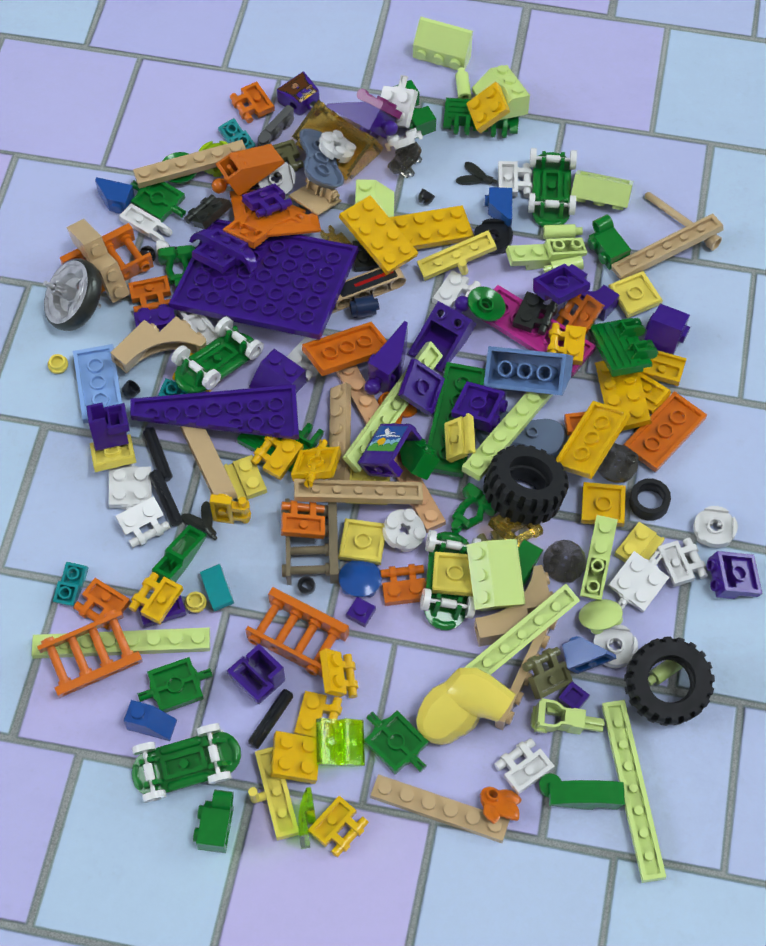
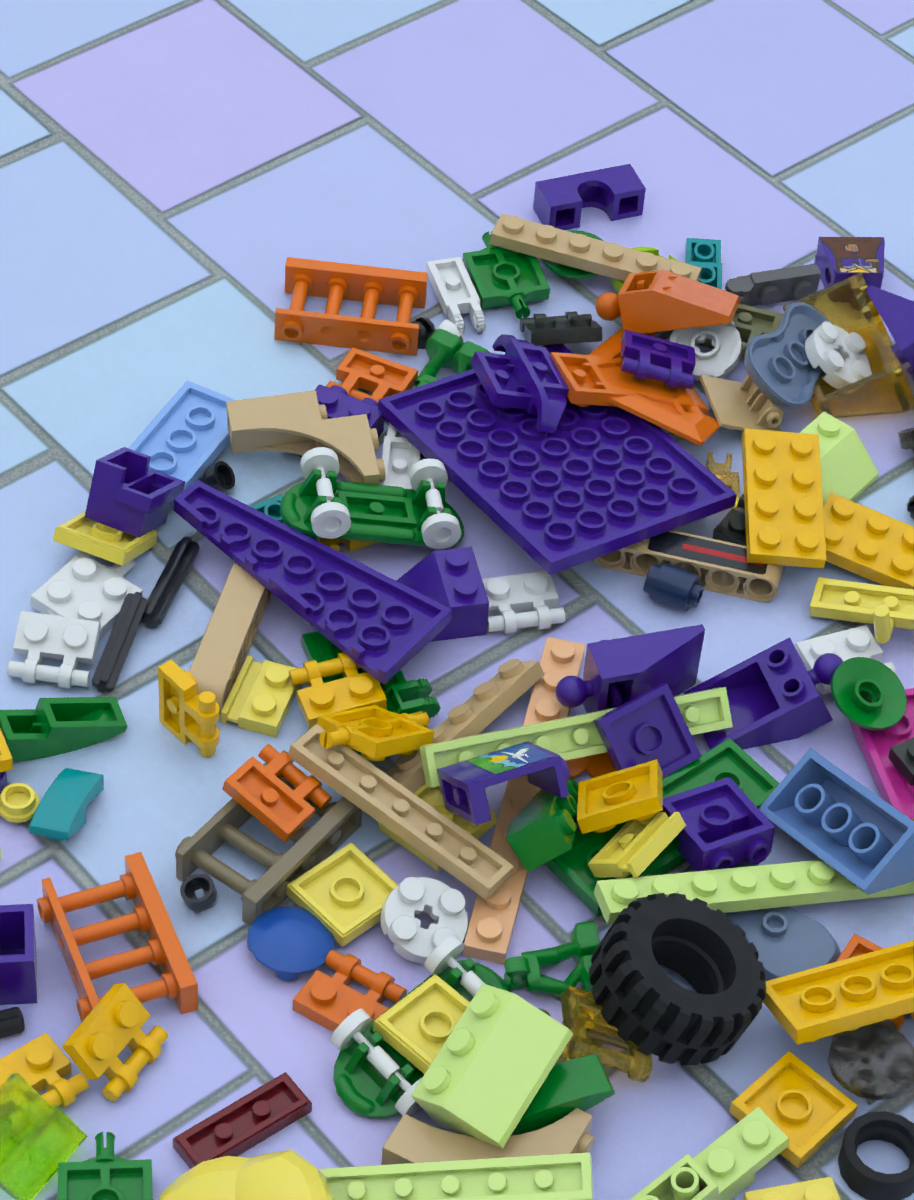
camera: 35 degrees right, 15 degrees down
flat silver wheel [43,259,102,331] -> none
light yellow plate [48,354,68,374] -> none
tan arch [66,219,130,303] -> none
blue slope [95,177,135,214] -> none
pearl dark grey piece [181,501,217,540] -> none
orange plate [230,81,275,123] -> none
orange plate [302,322,387,376] -> none
dark purple plate [346,597,376,627] -> none
clear smoke plate [543,540,586,583] -> none
none -> dark red tile [173,1072,312,1169]
none -> dark purple arch [533,164,646,230]
none -> yellow plate [577,759,663,834]

